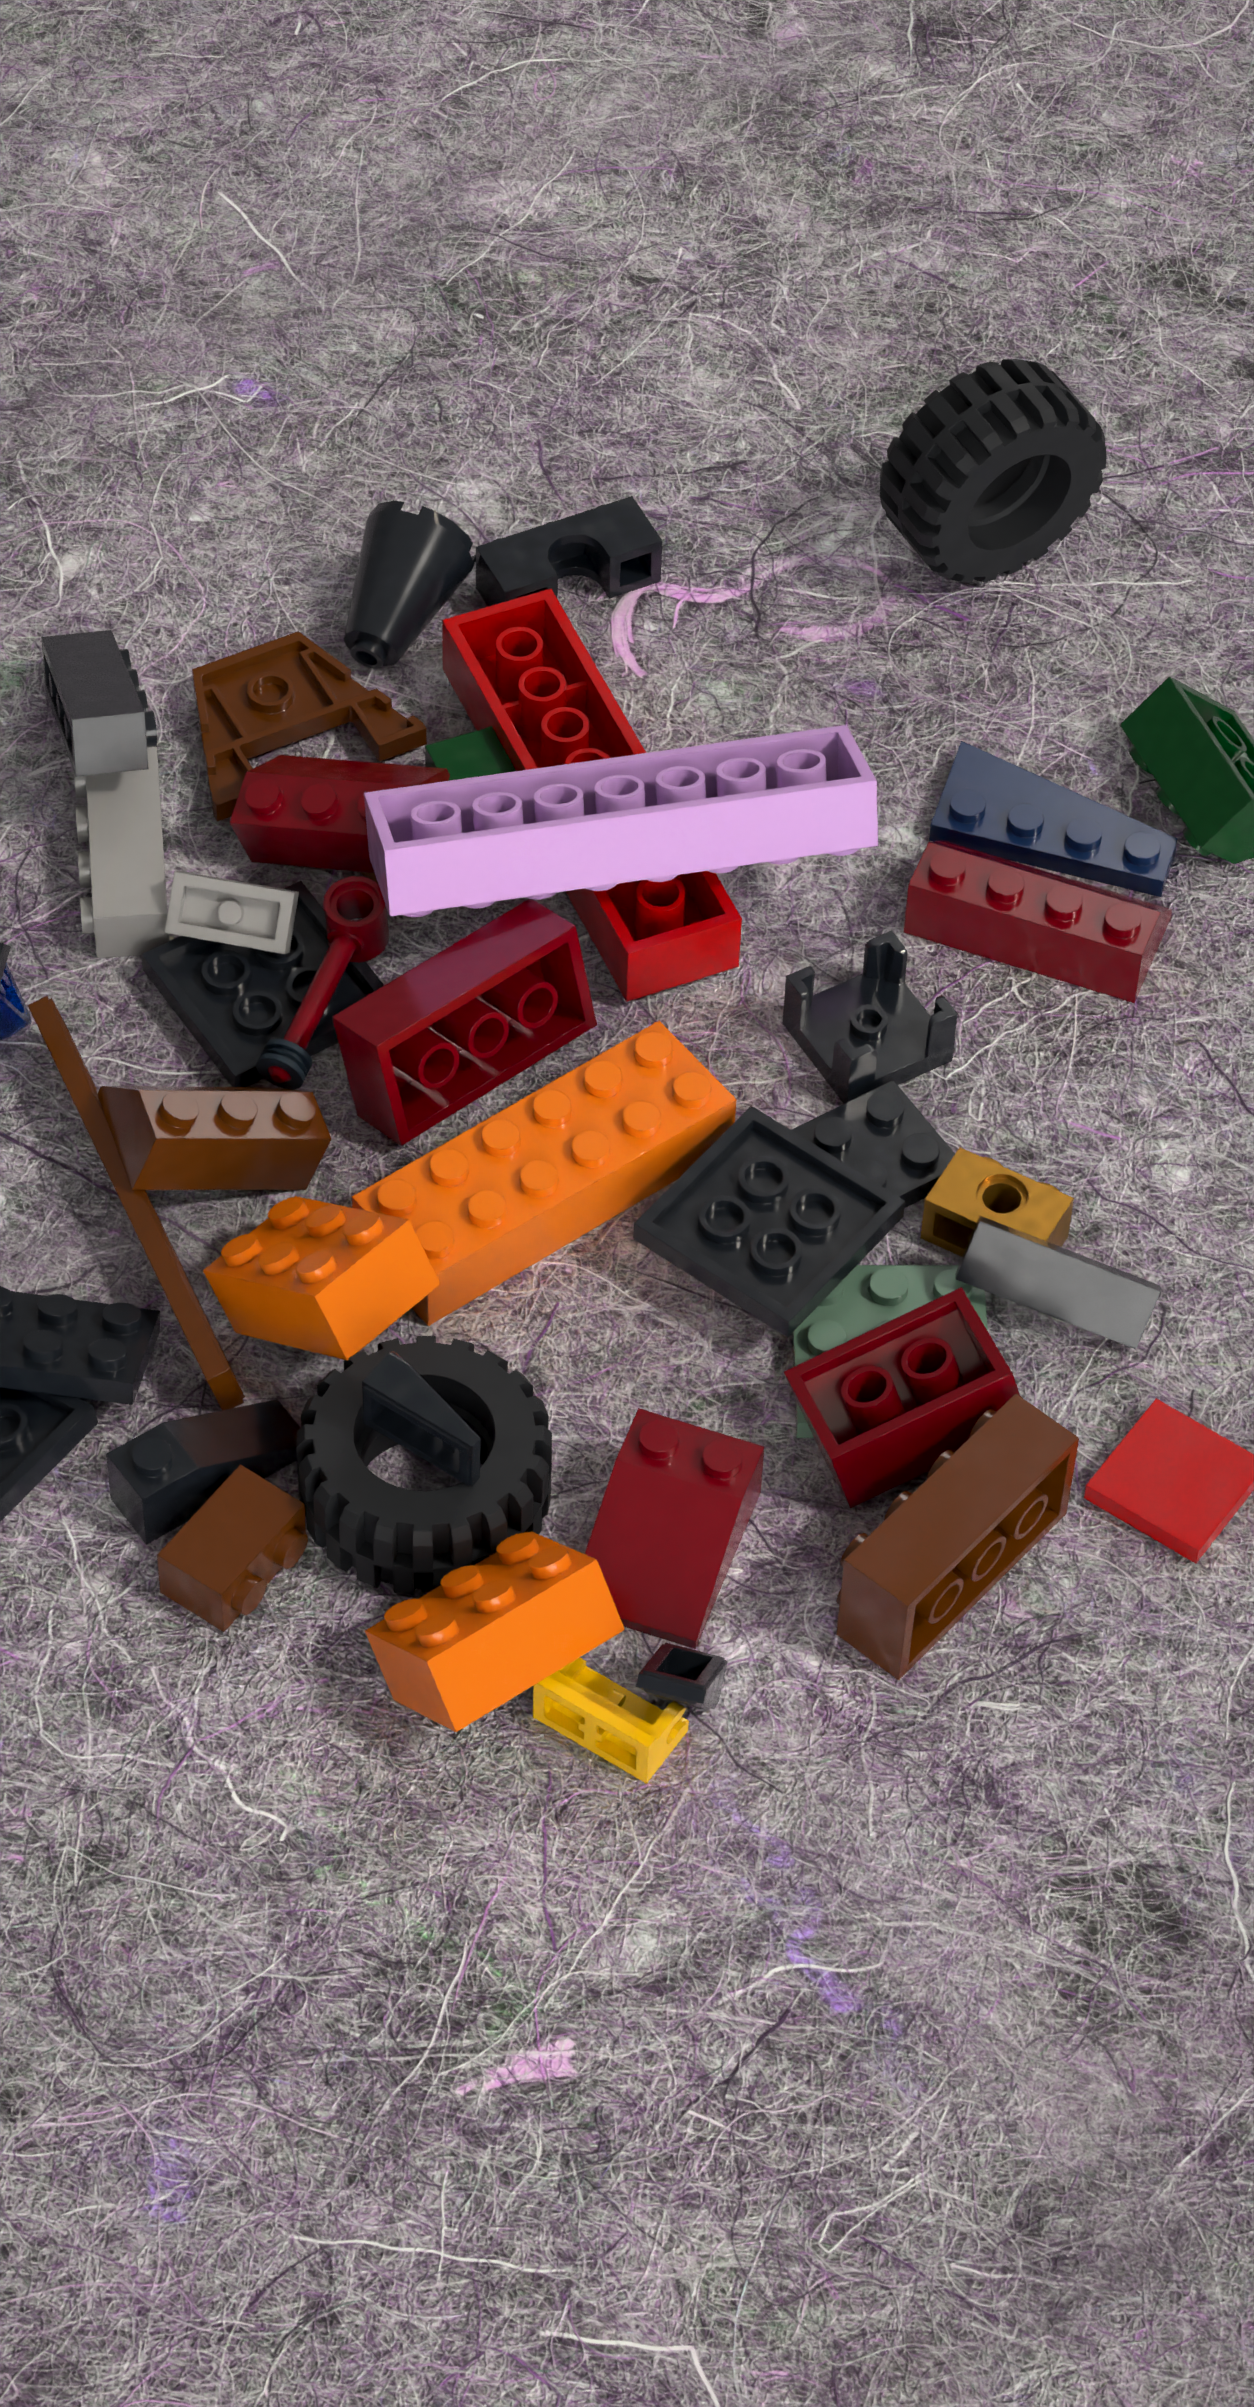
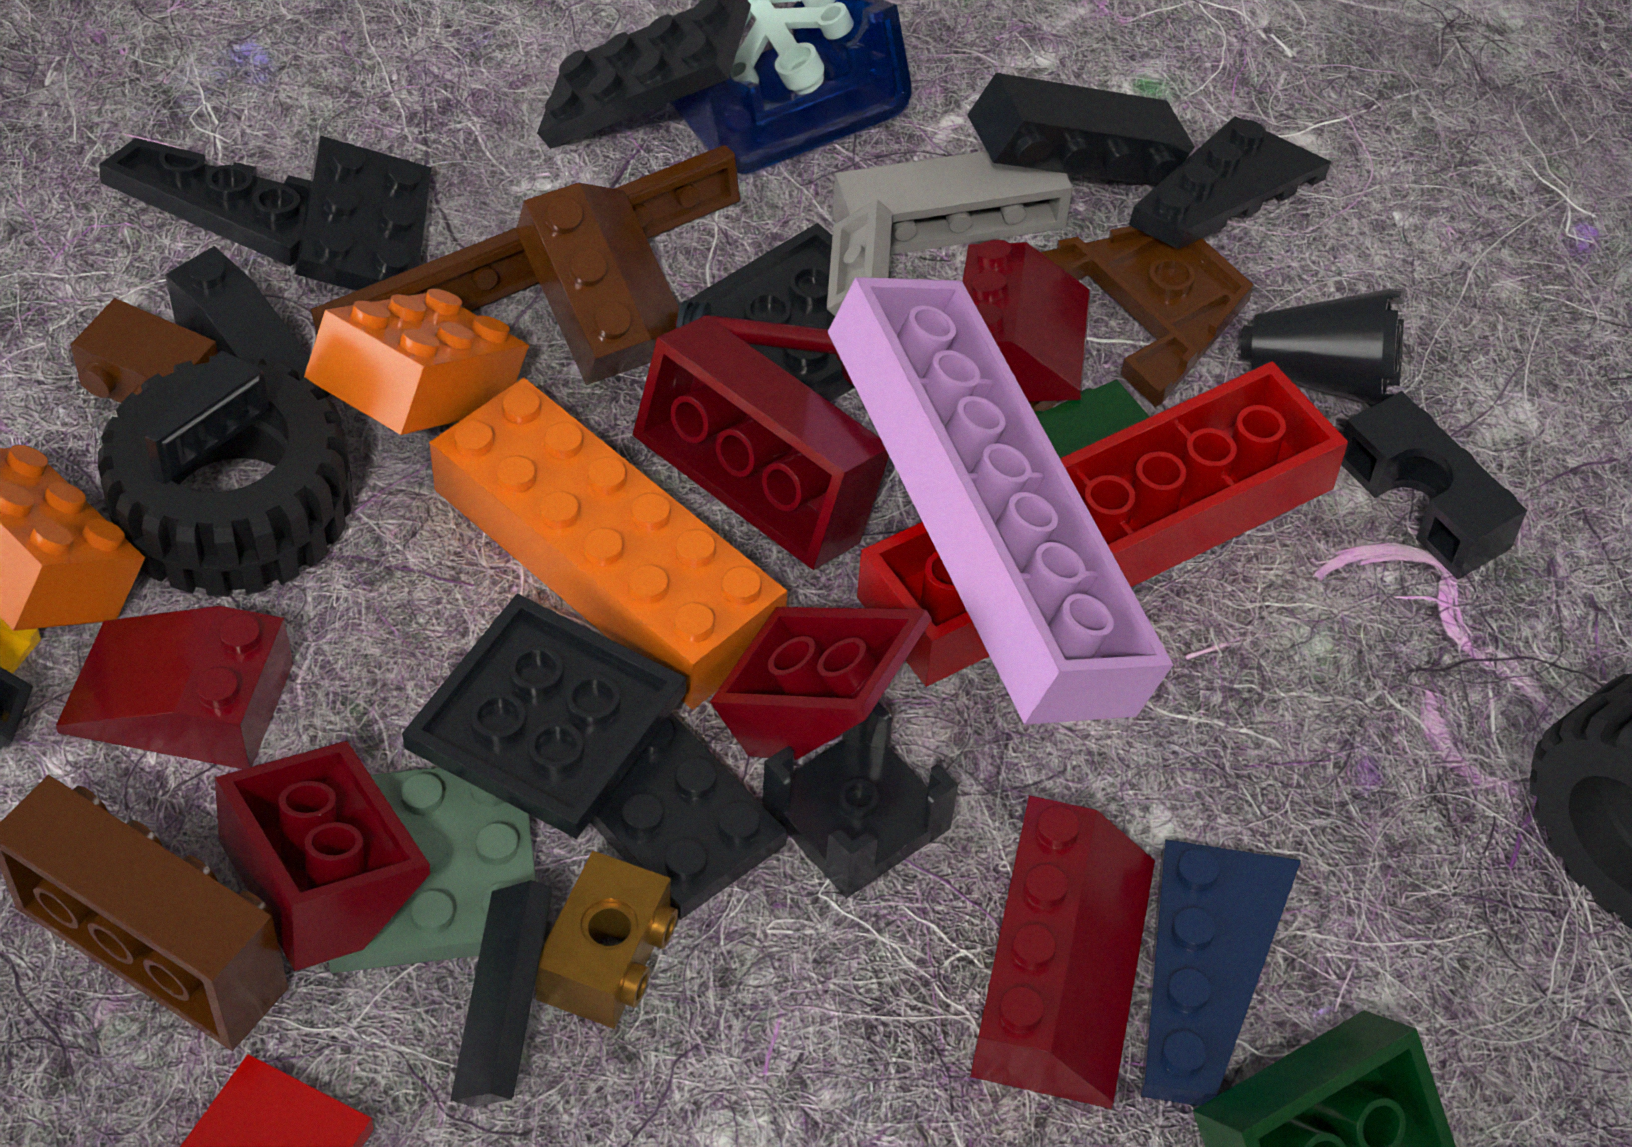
camera: 80 degrees right, 0 degrees up
none -> dark red slope [710,607,932,760]
none -> black wing [1129,116,1331,249]

